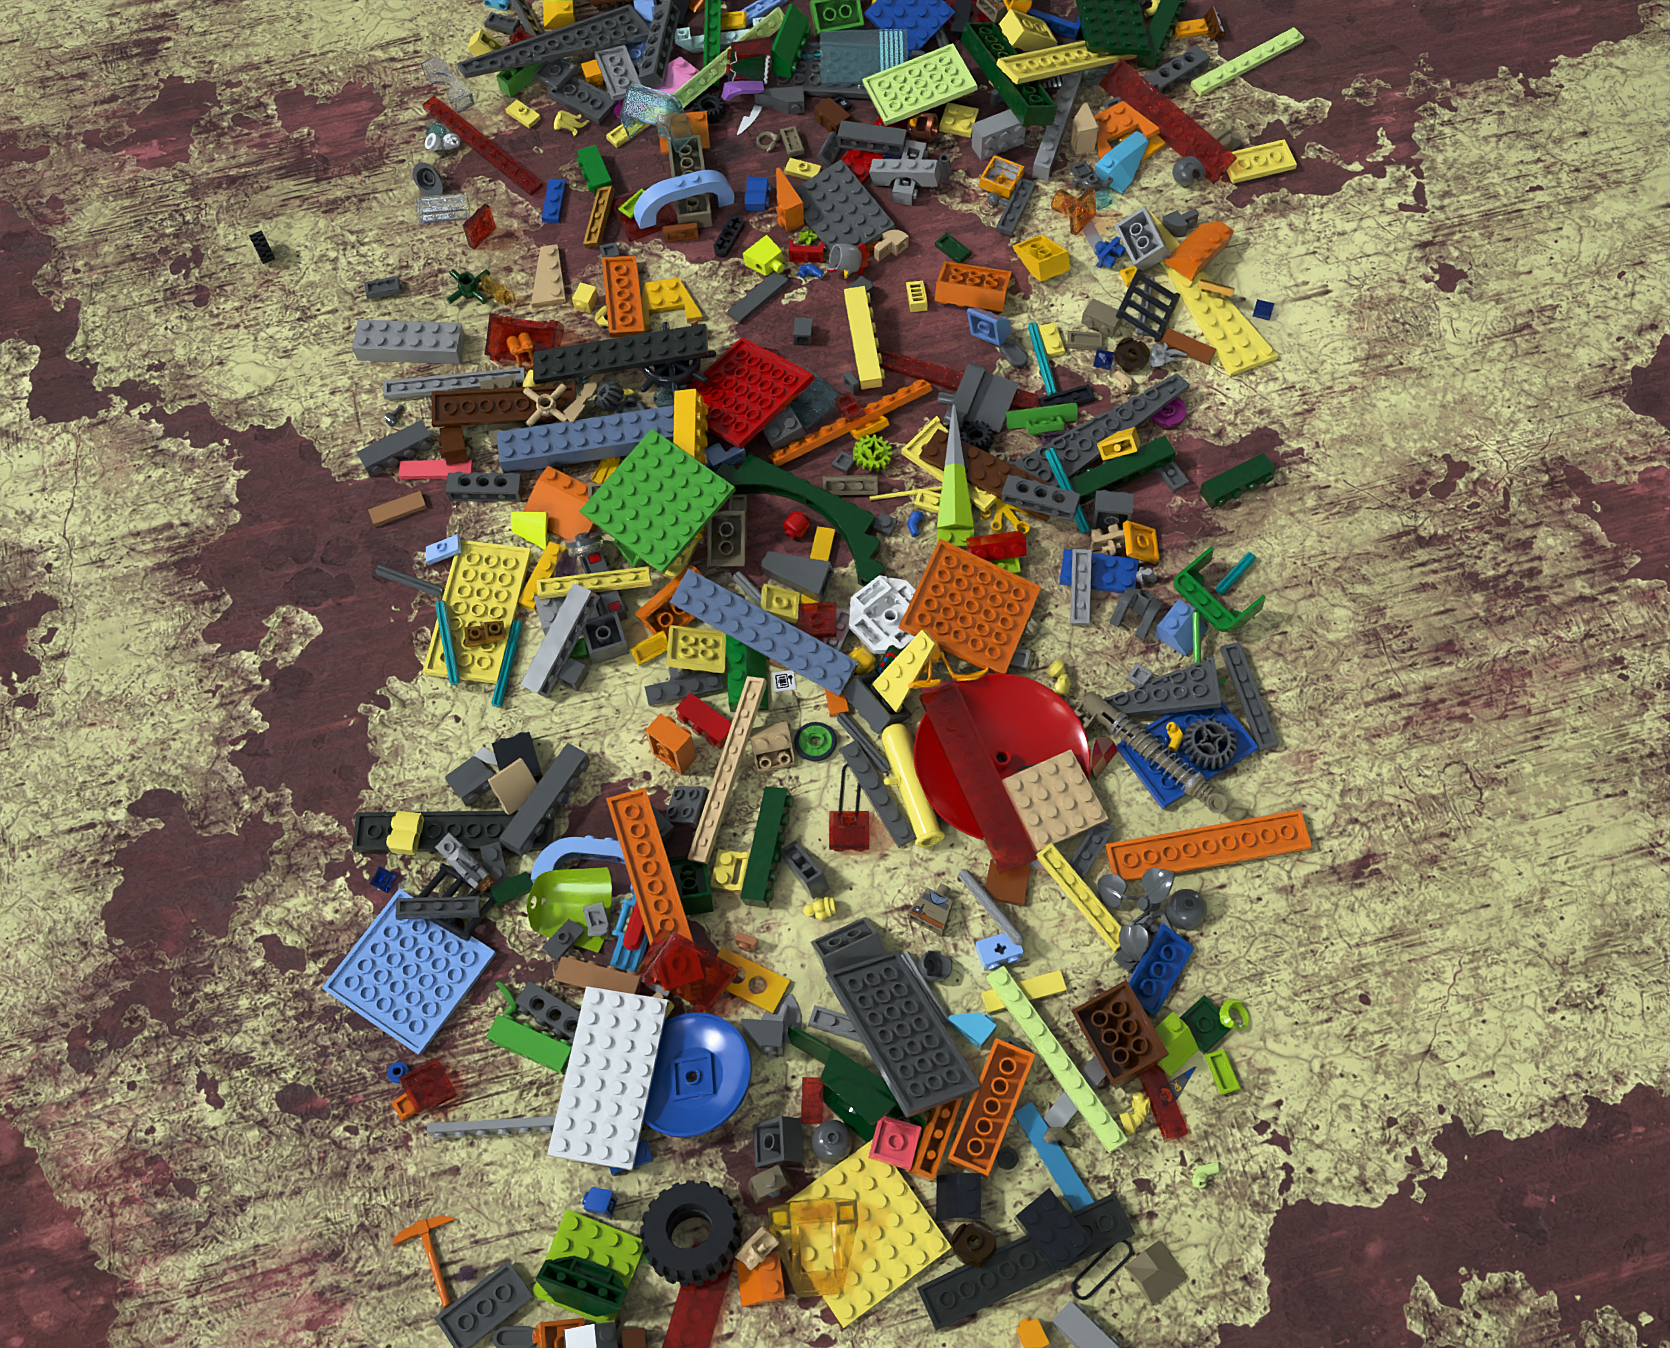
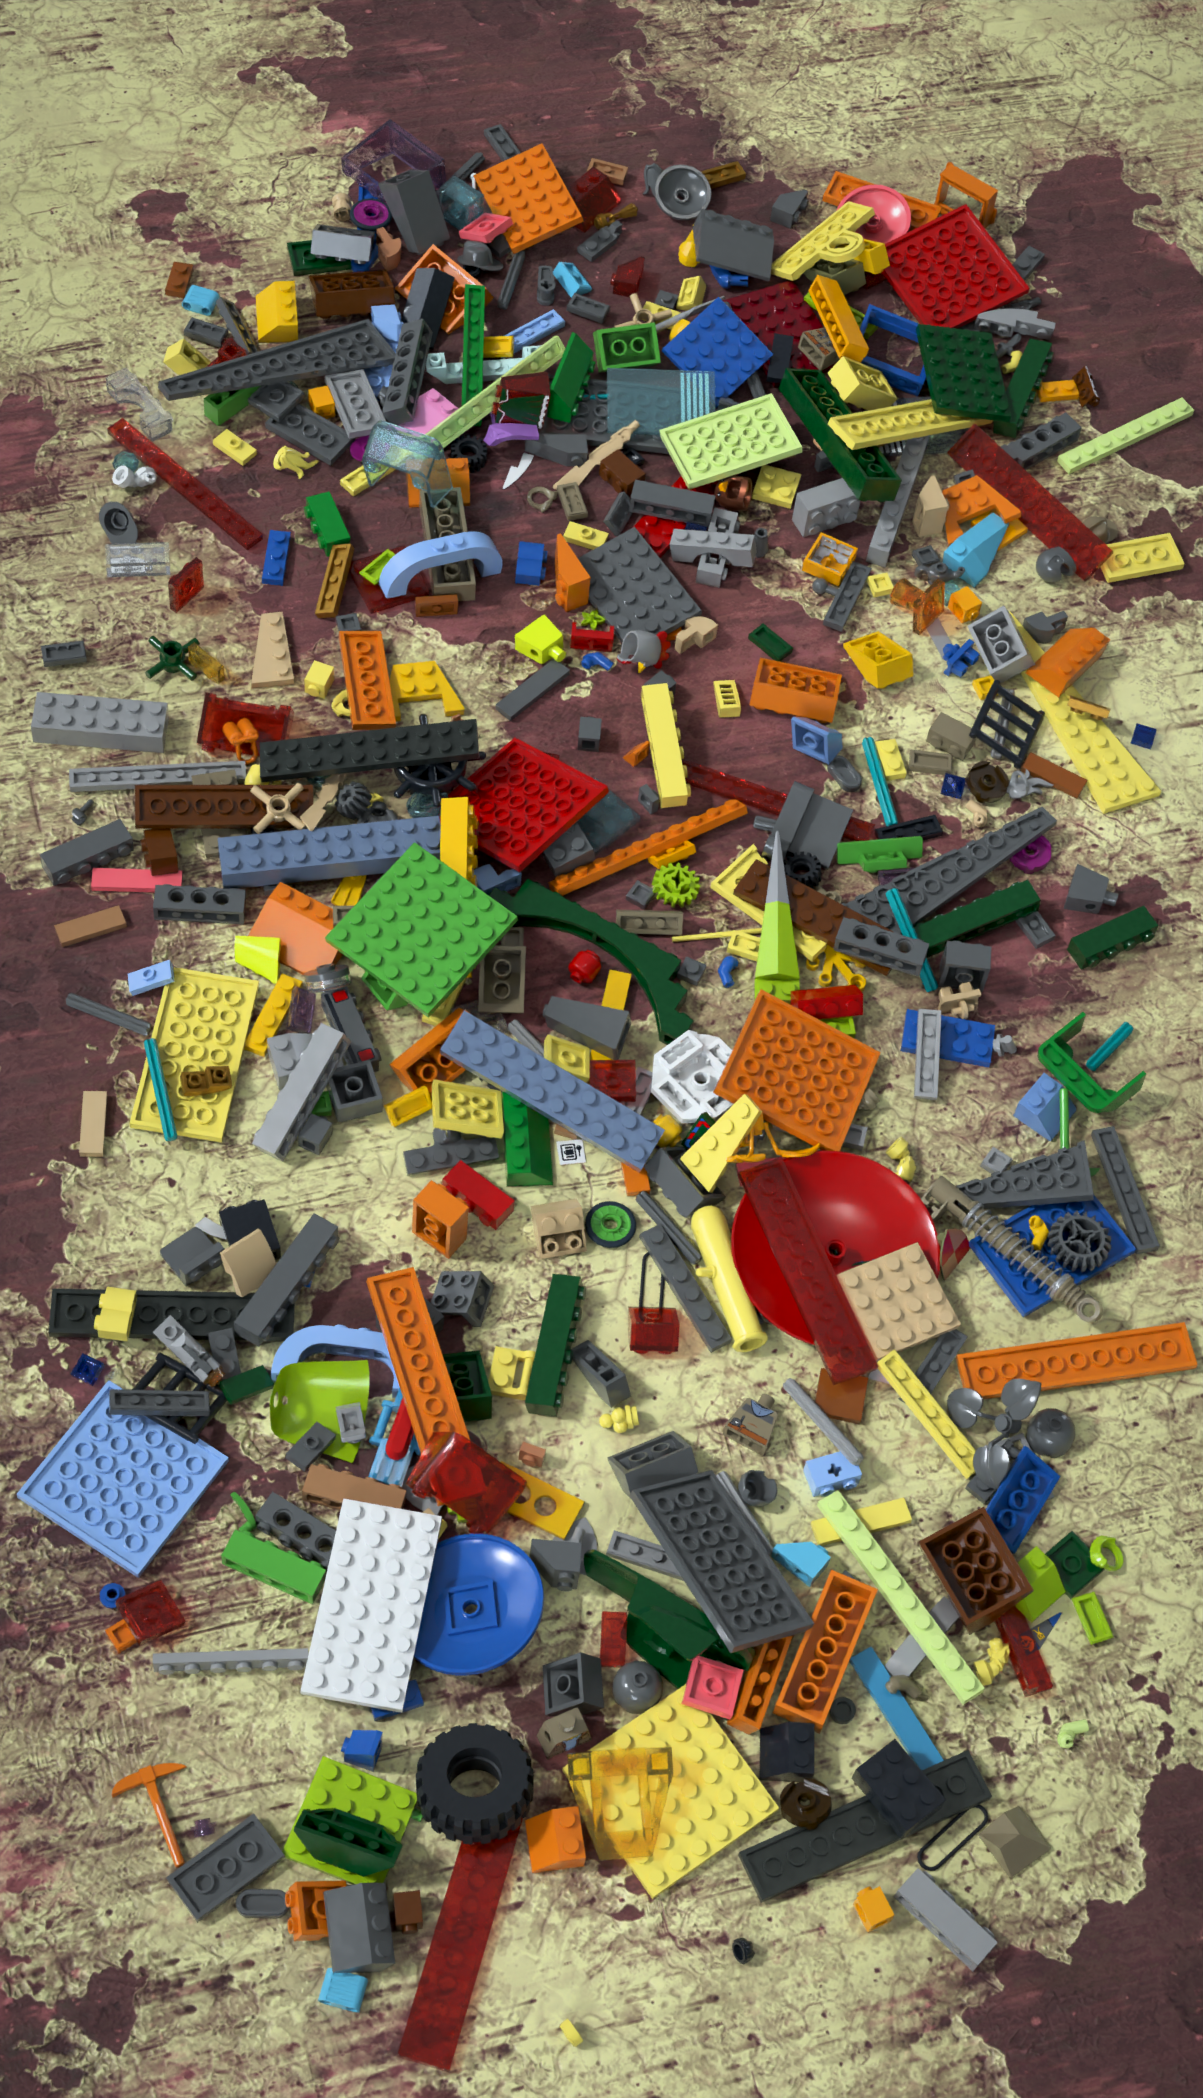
camera: 10 degrees left, 5 degrees down
teal axle [491,620,522,708] -> none
light yellow tile [536,566,652,599] -> none
tan plate [687,676,767,865] -> none
black beam [714,215,744,258] -> none
tan hips [735,1226,779,1270] -> none
clear red slope [834,392,866,422] -> none
yellow slope [1097,427,1141,461] -> none
dark grey piece [1109,588,1162,641] -> none
light orange tile [1123,520,1160,564] -> none
none -> tan tile [79,1091,107,1157]
none -> tan sword [553,420,640,490]
none -> orange slope [623,740,650,767]
none -> light yellow plate [867,573,894,597]
none -> light orange brick [948,586,982,624]
none -> dark grey torso [1064,864,1119,914]

